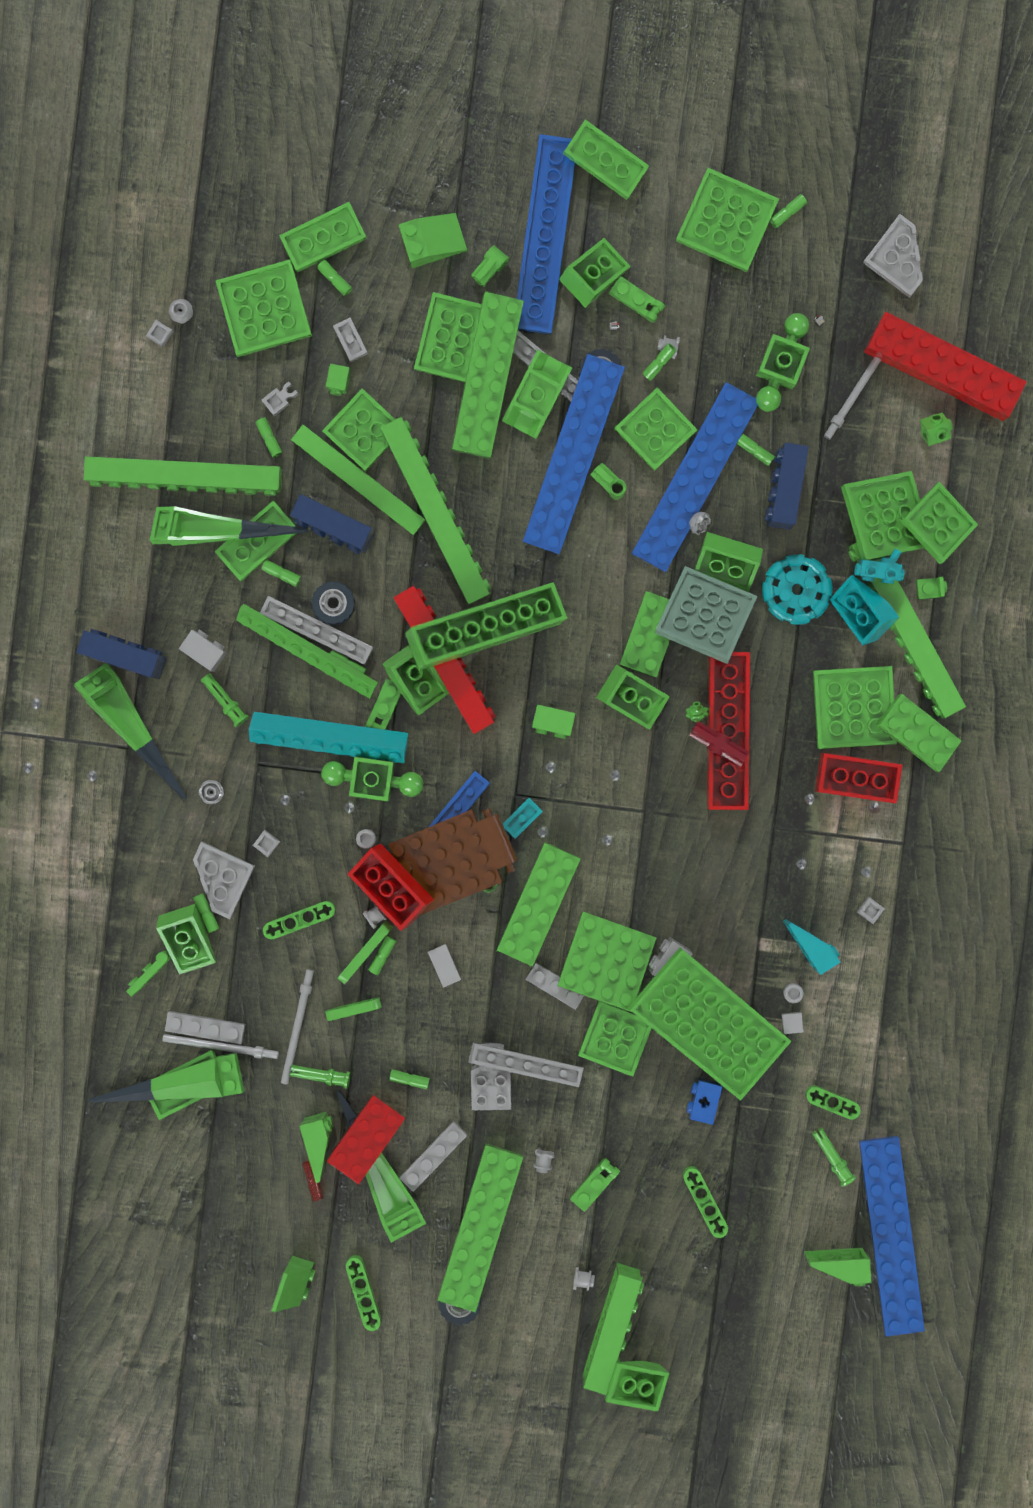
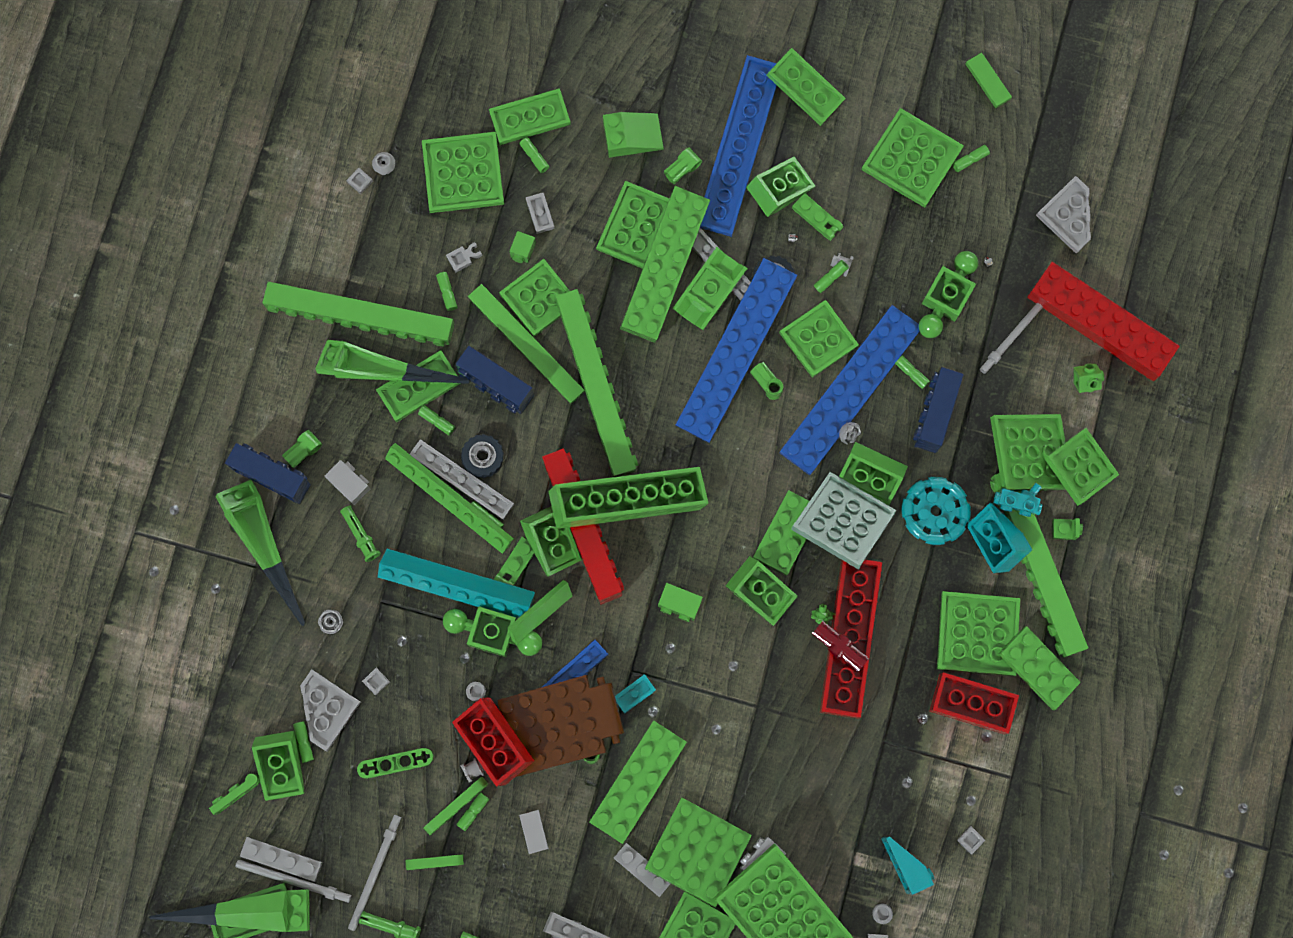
camera: 10 degrees right, 10 degrees down
none -> bright green piece [282,430,322,468]
none -> bright green tile [507,580,572,644]
none -> bright green tile [966,53,1012,109]

